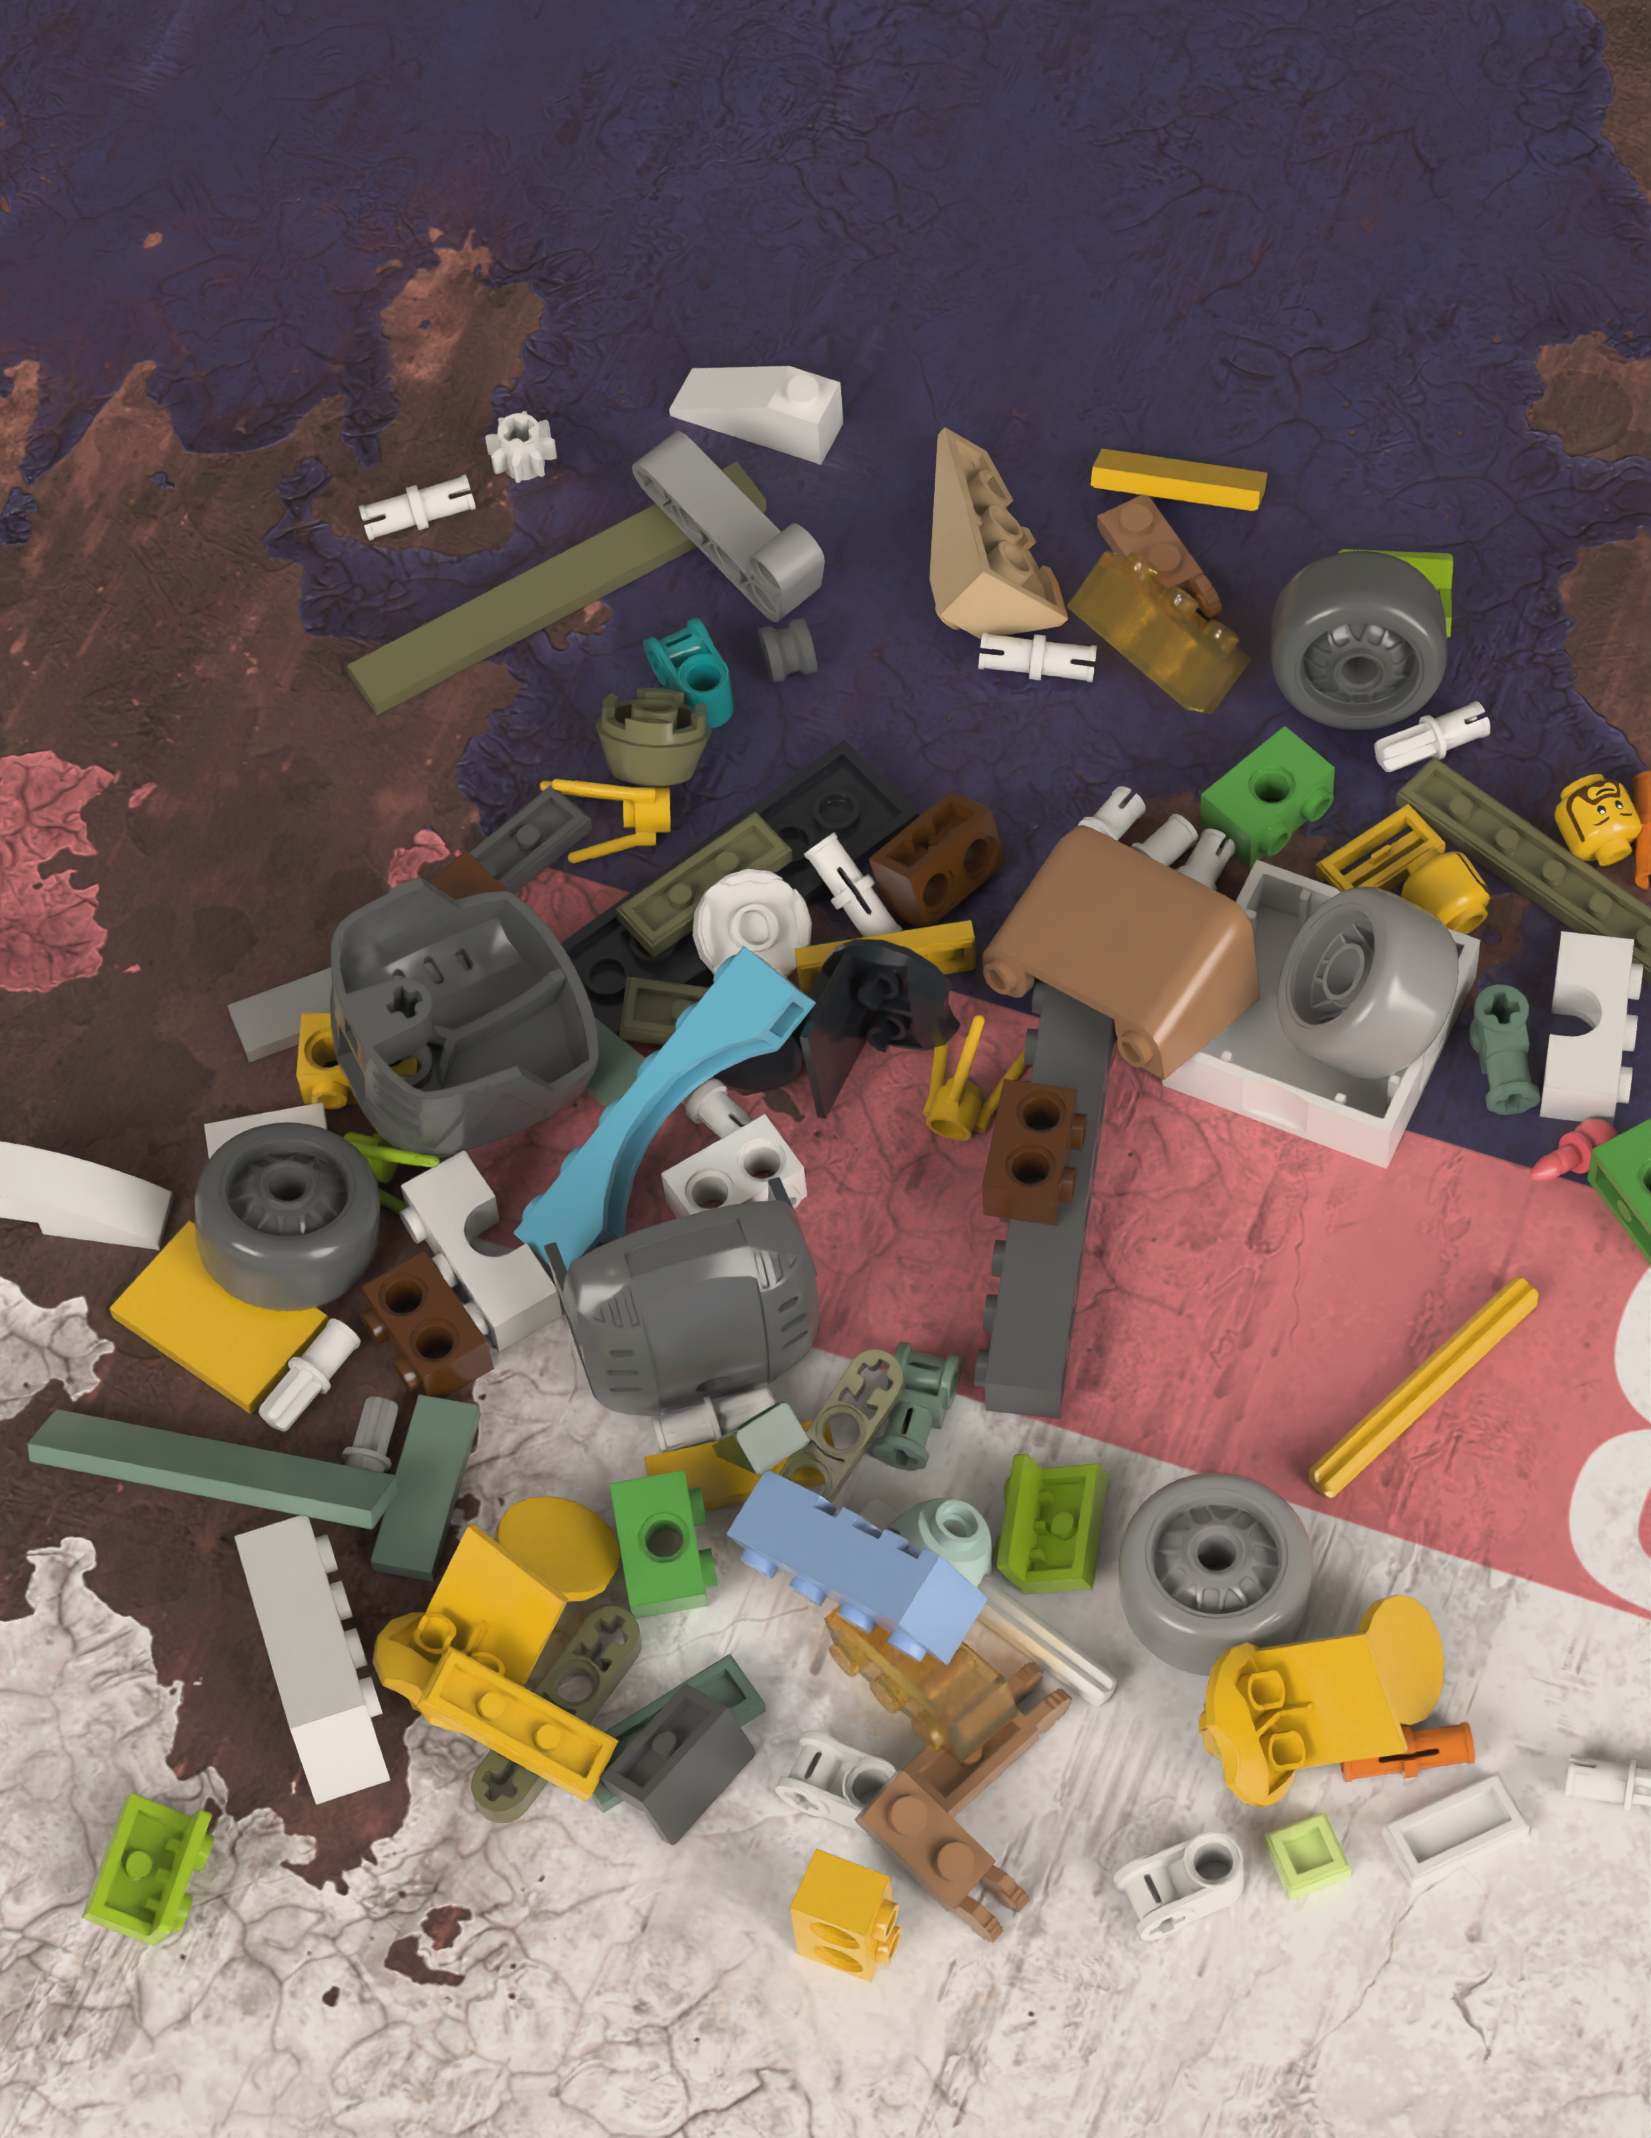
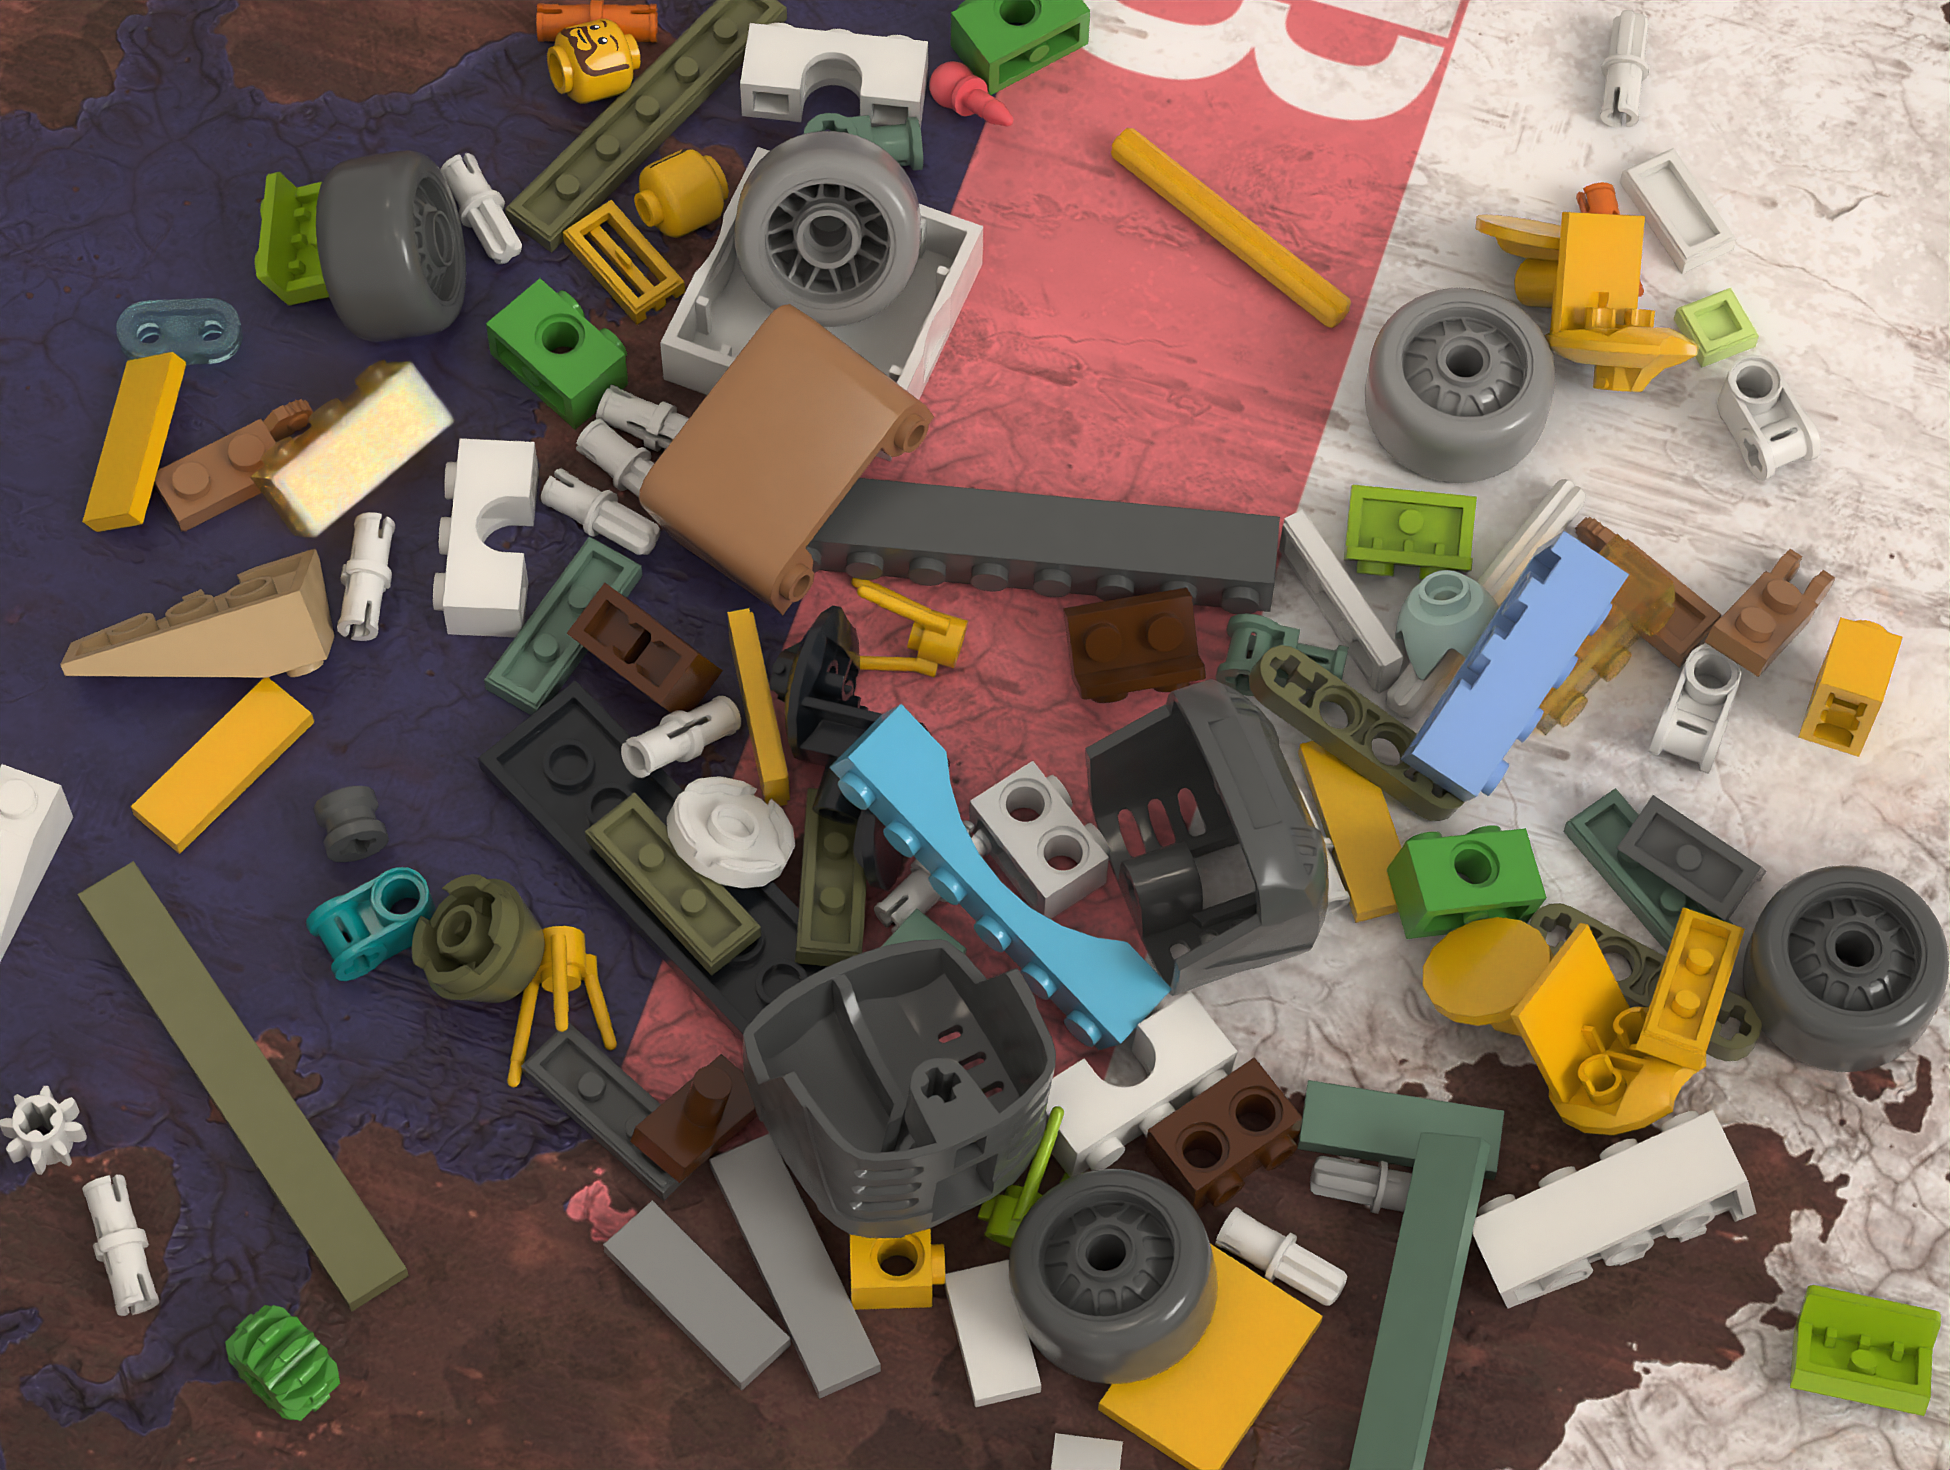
camera: 100 degrees left, 5 degrees up
light grey beam [632,431,825,622] -> none
slope [712,1402,809,1475] -> none
reddish brown brick [982,1079,1087,1226] -> none
none -> clear light blue plate [116,298,243,365]
none -> yellow tile [131,677,314,854]
none -> bright green gear [225,1305,340,1421]
none -> white arch [433,439,539,637]
none -> sand green tile [484,536,643,715]
none -> light grey tile [603,1200,791,1391]
none -> reddish brown bracket [1063,587,1206,703]
none -> white tile [1279,509,1403,694]
none -> dark grey wheel [1743,865,1949,1072]

